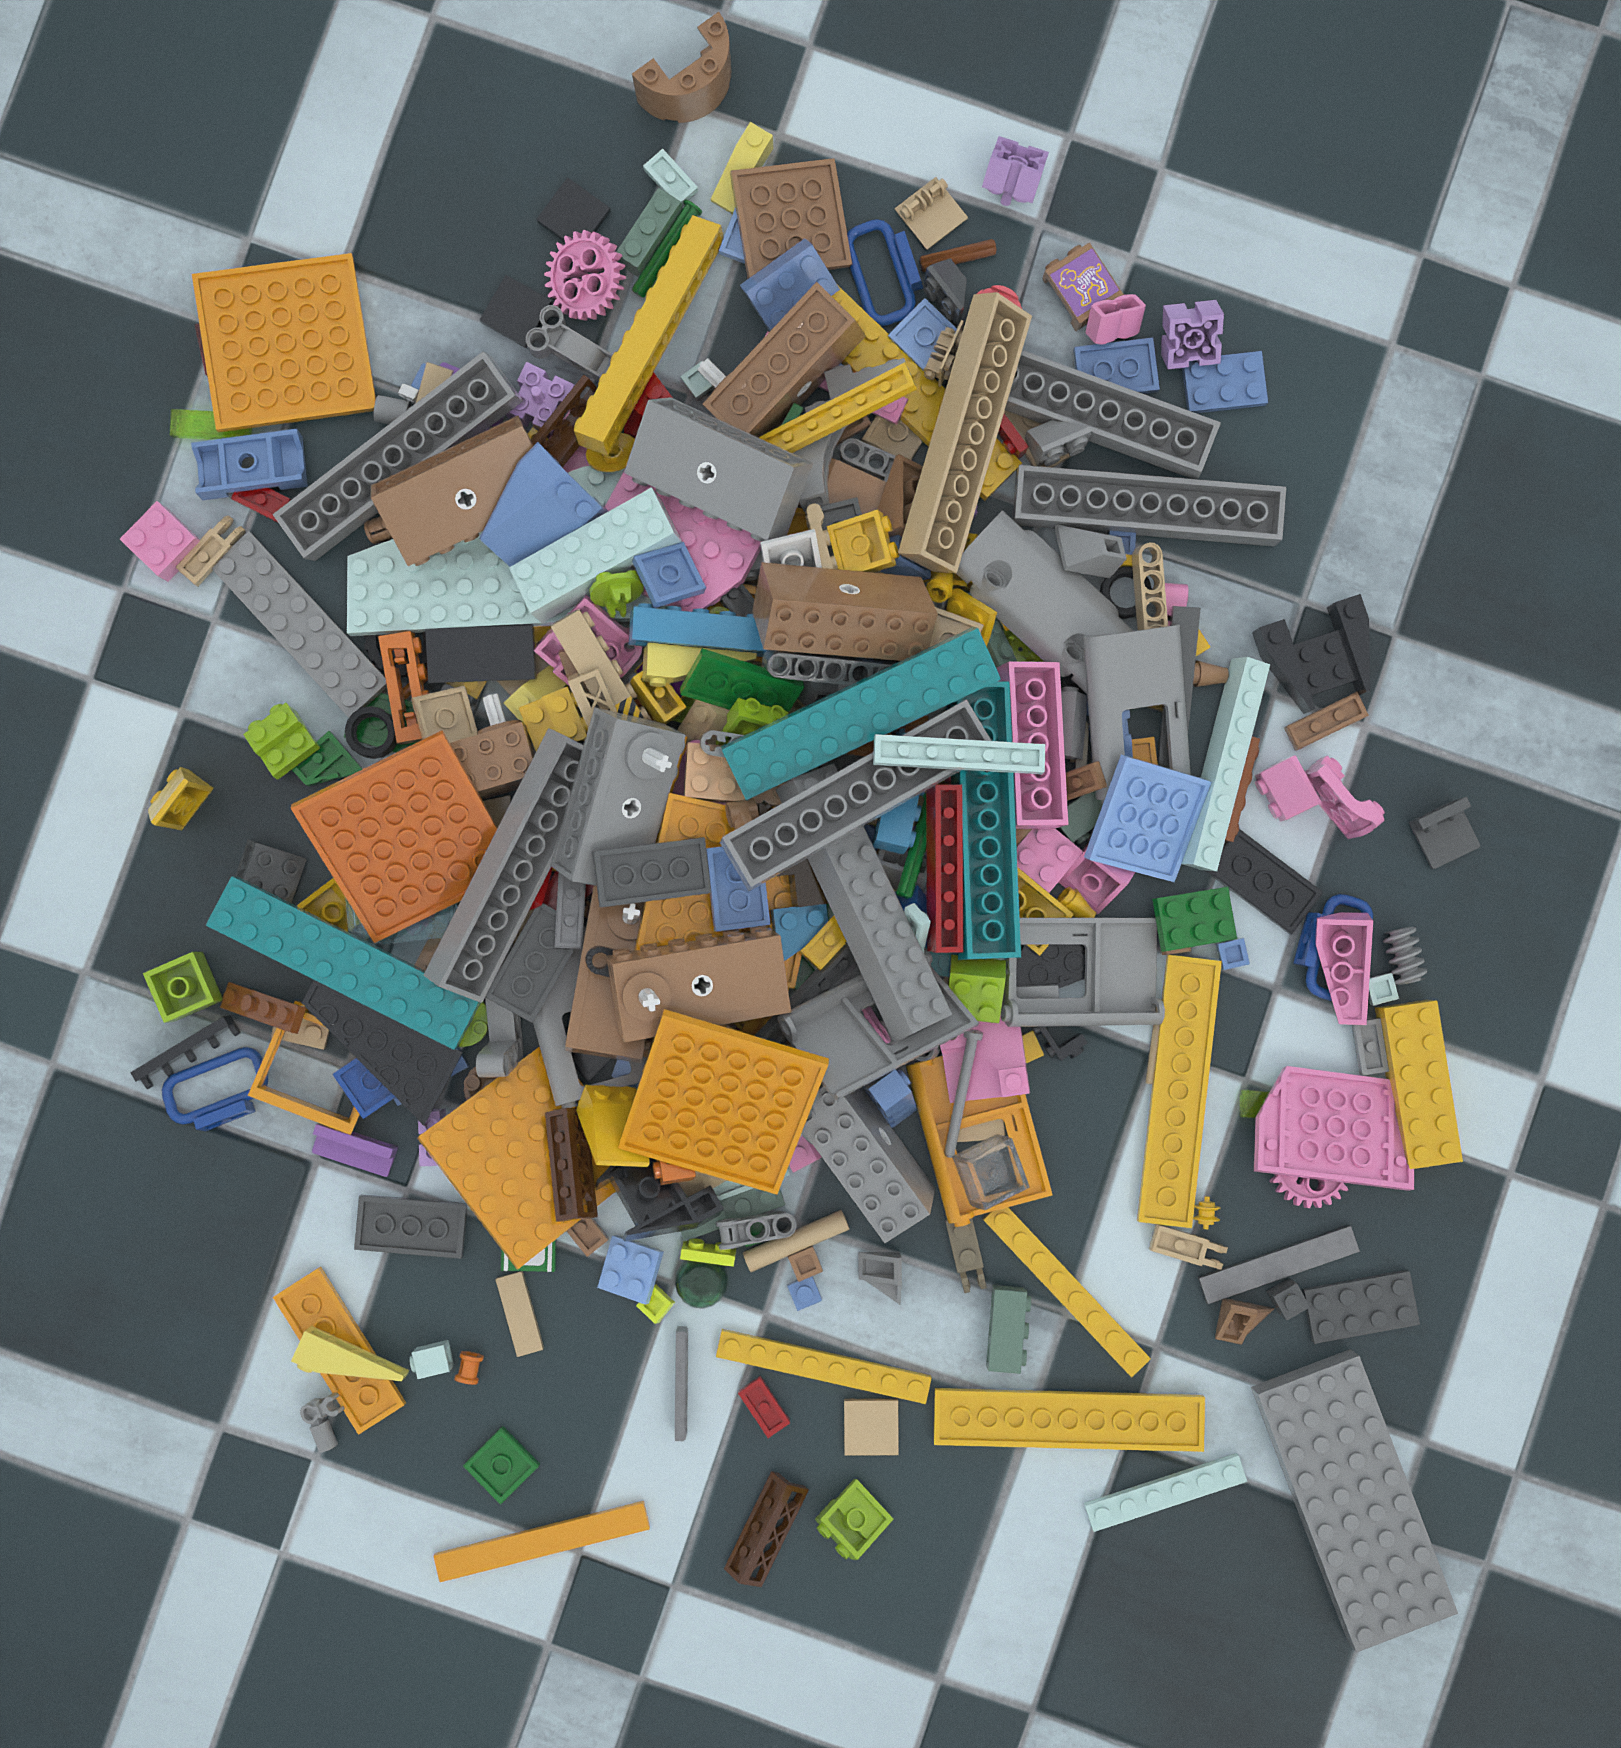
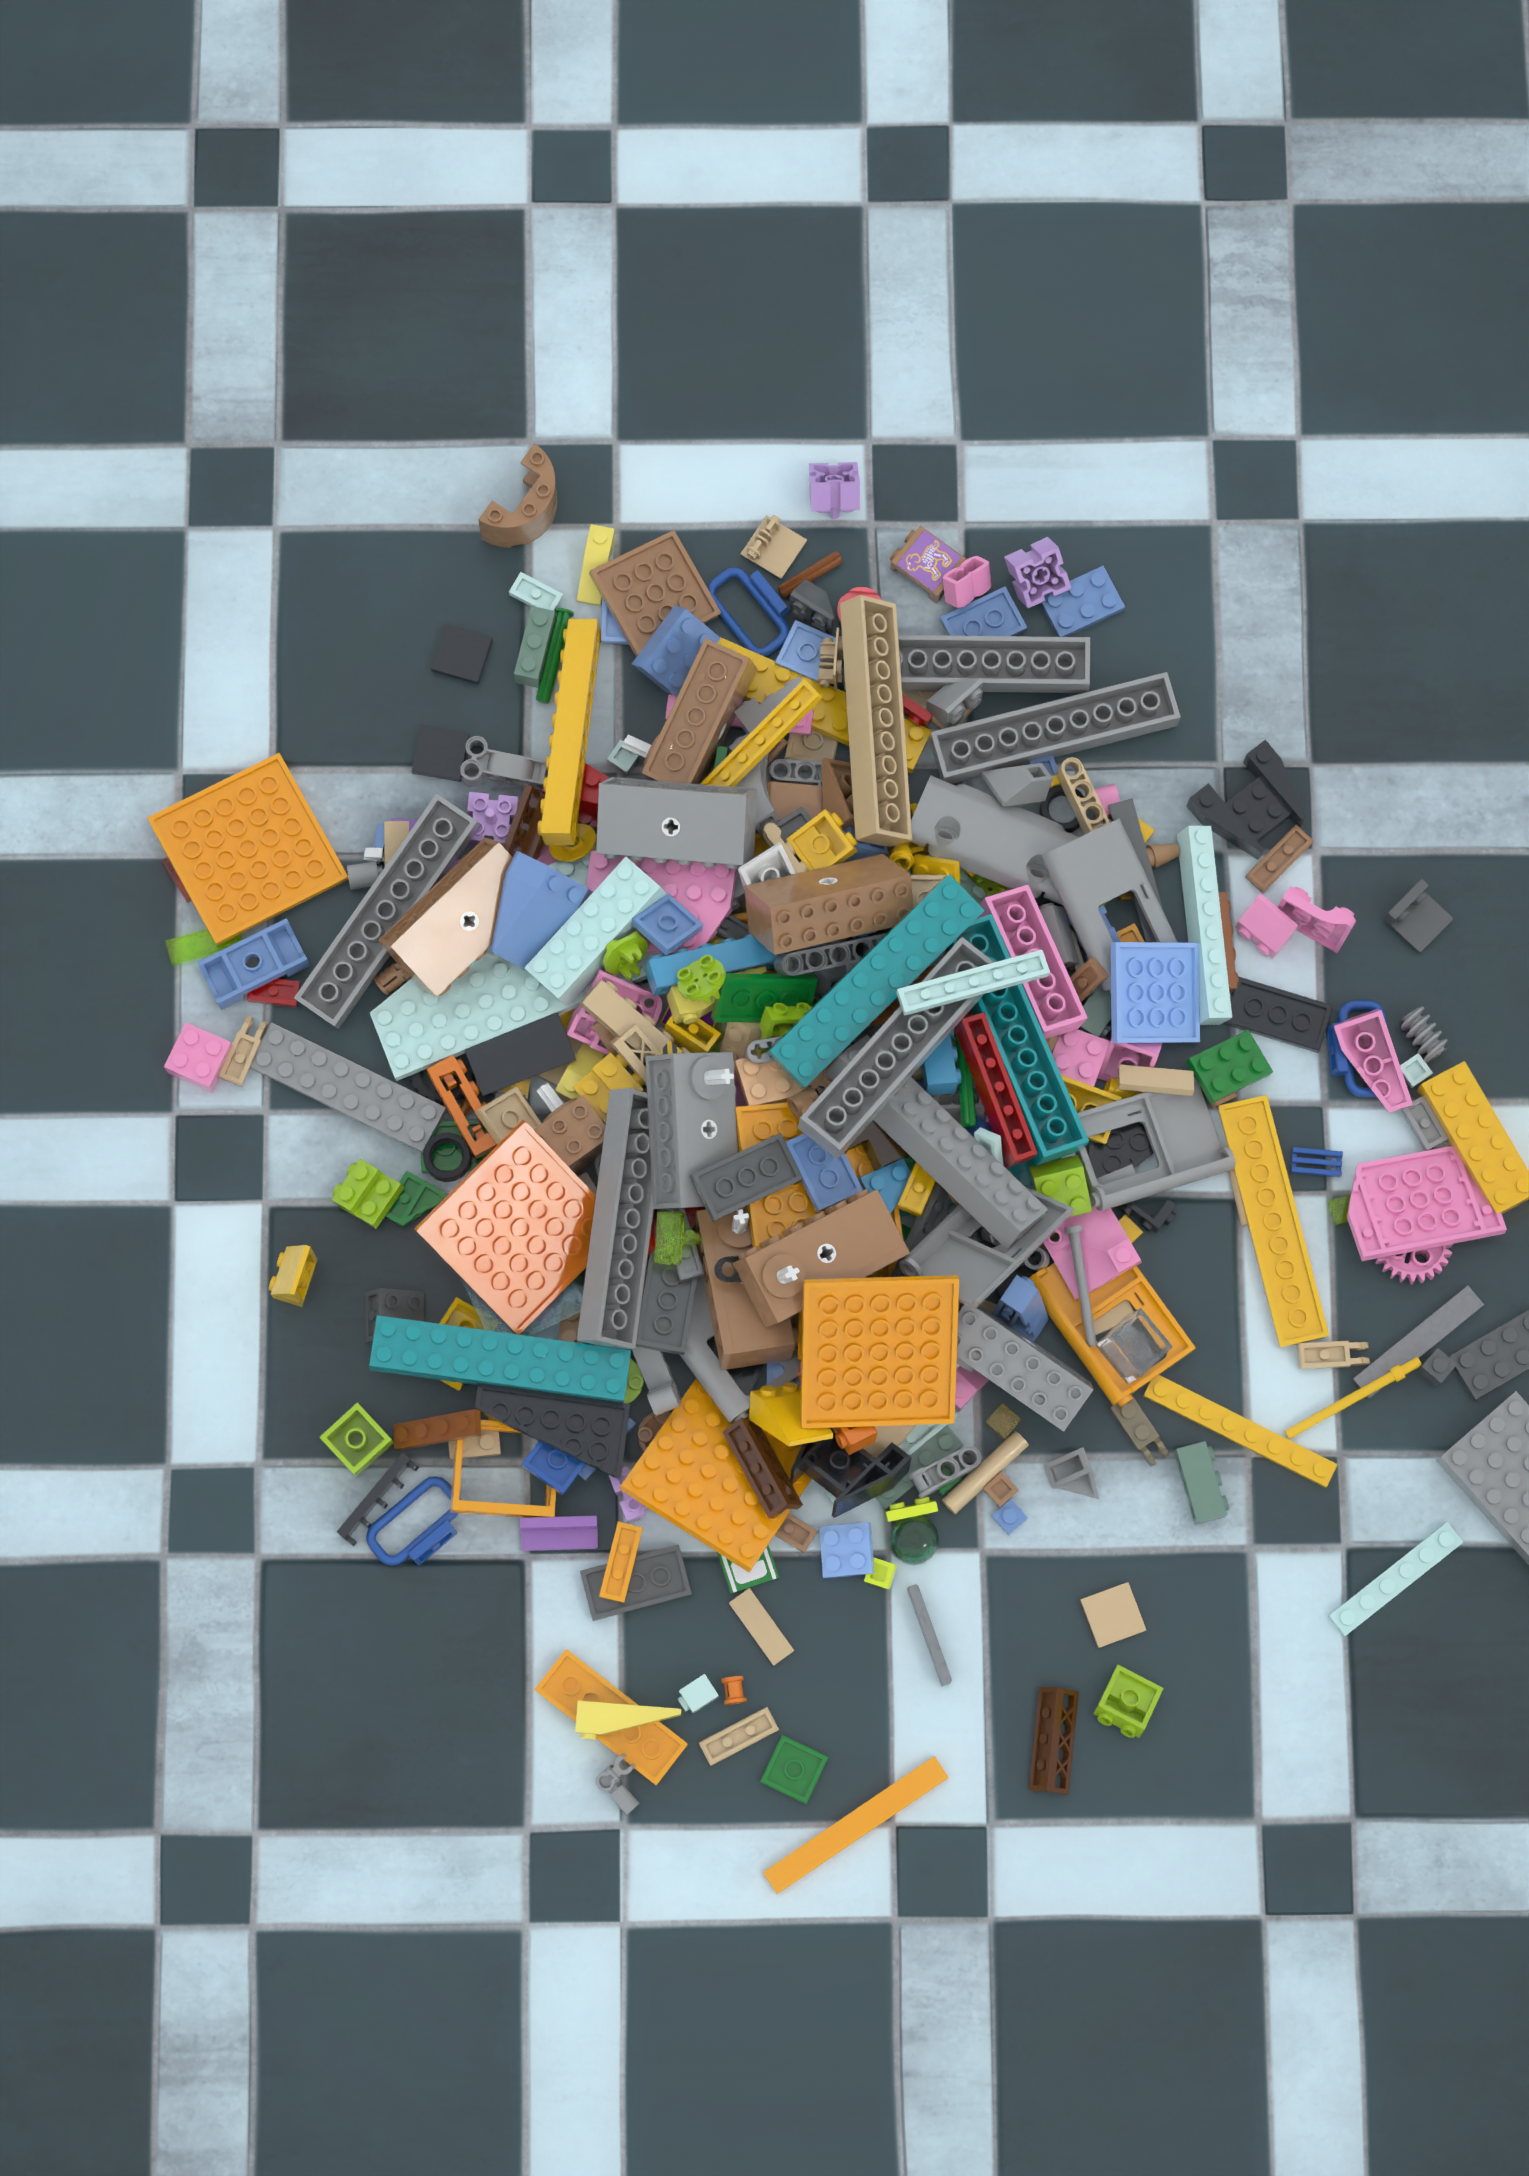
camera: 20 degrees left, 10 degrees down
bright pink gear [544,230,626,321] -> none
yellow plate [716,1329,932,1404] -> none
red plate [738,1376,790,1438] -> none
yellow plate [933,1388,1205,1452] -> none
yellow wheel [1193,1196,1220,1229] -> none
medium nougat slope [1215,1298,1275,1345] -> none
medium blue plate [1216,938,1250,970] -> none
none -> light orange plate [599,1521,643,1603]
none -> clear neon green plate [654,1212,701,1265]
none -> lime plate [677,955,726,1004]
none -> tan tile [699,1707,779,1766]
none -> clear yellow plate [985,1403,1021,1440]
none -> tan tile [1118,1064,1194,1096]
none -> yellow bar [1284,1357,1422,1439]
none -> blue tile [1290,1147,1343,1178]

